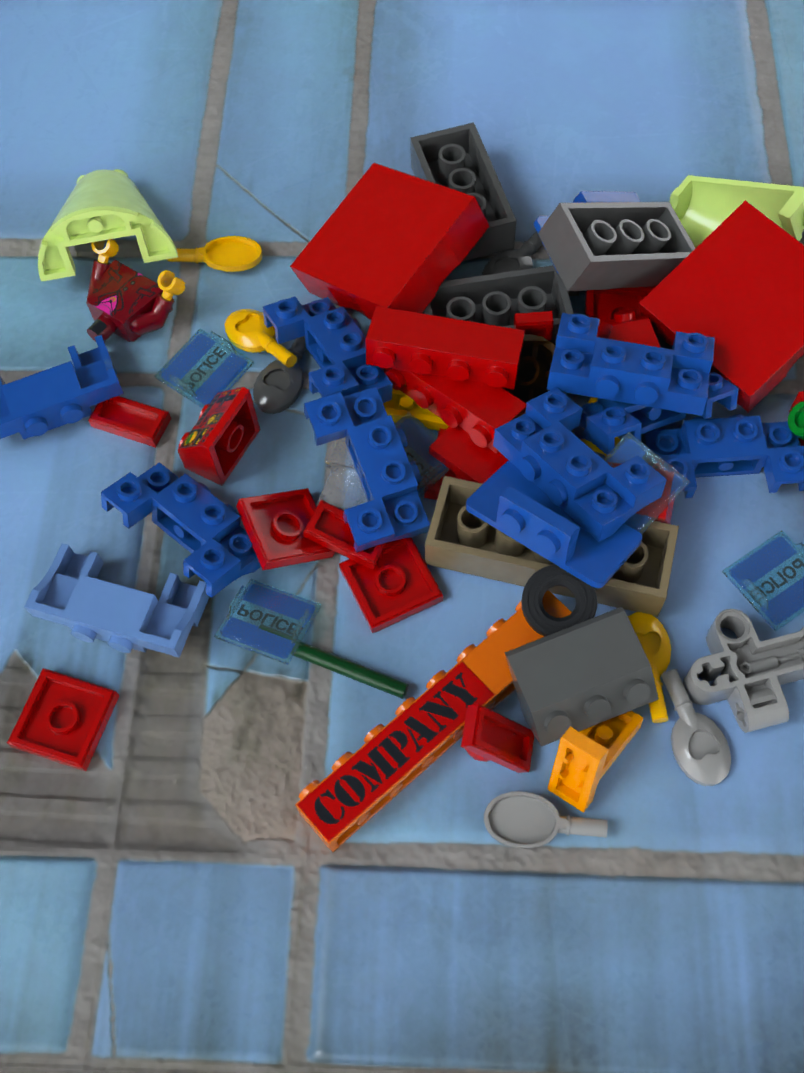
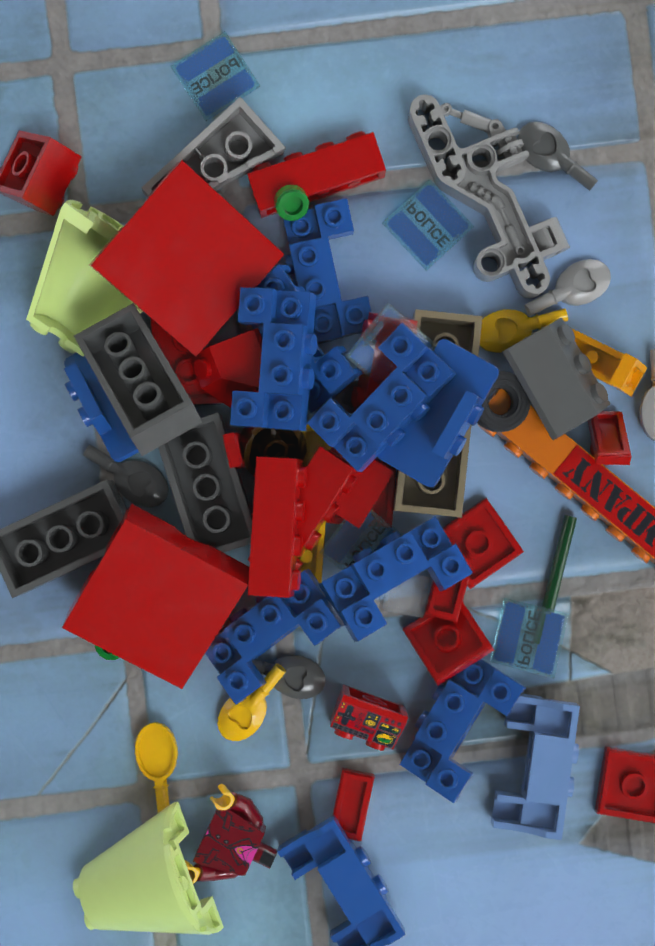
camera: 100 degrees left, 25 degrees up
clear light blue piece [155,329,254,408] -> none

